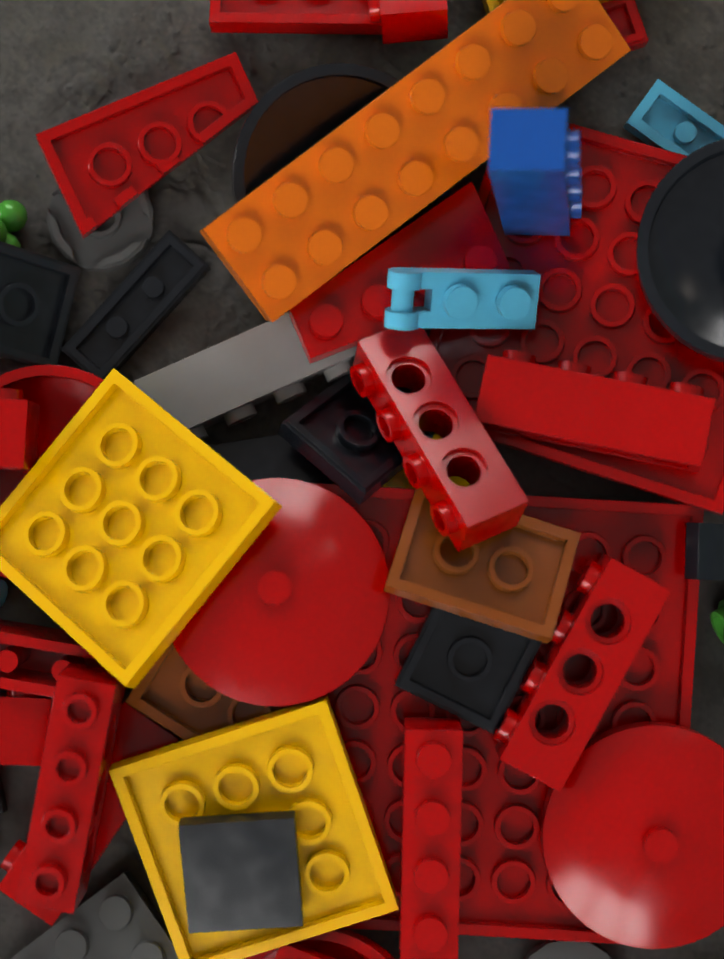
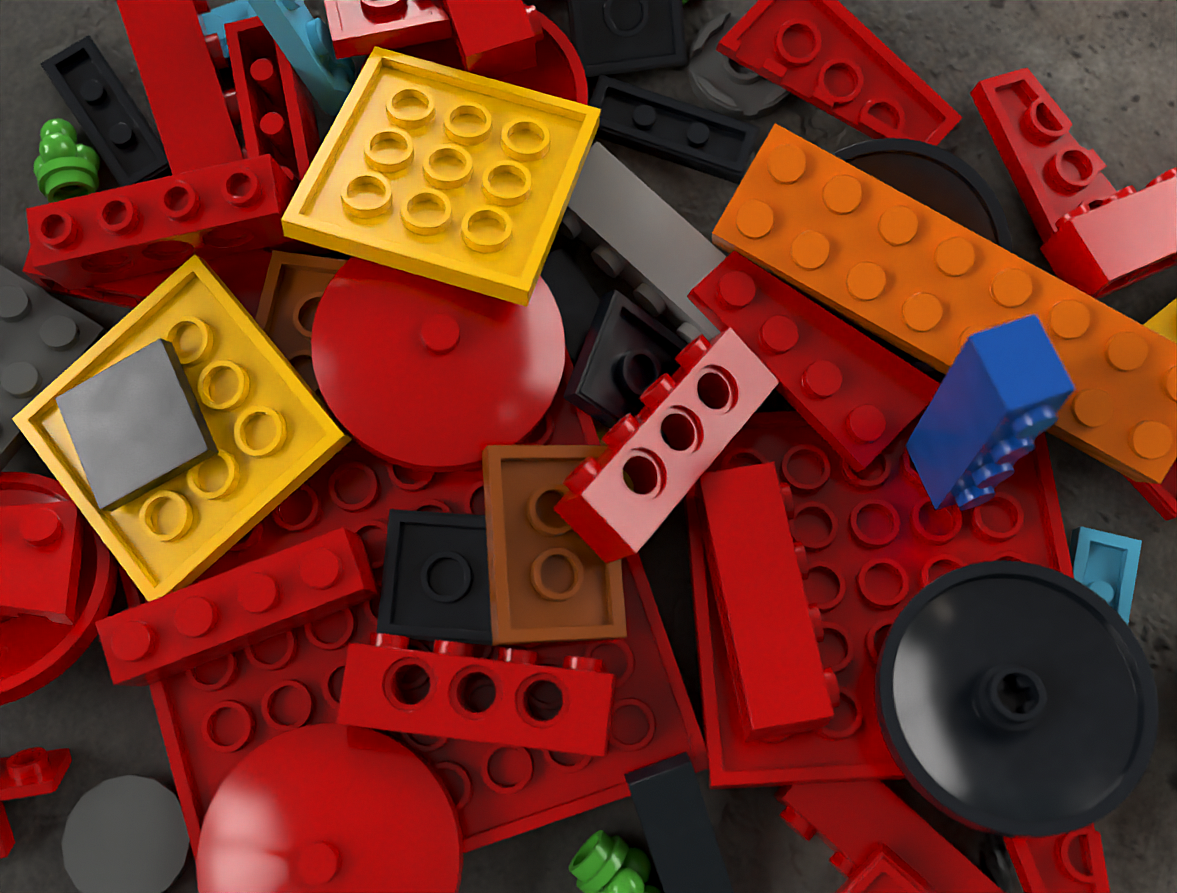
camera: 65 degrees right, 10 degrees down
medium azure plate [383,267,541,331] -> none

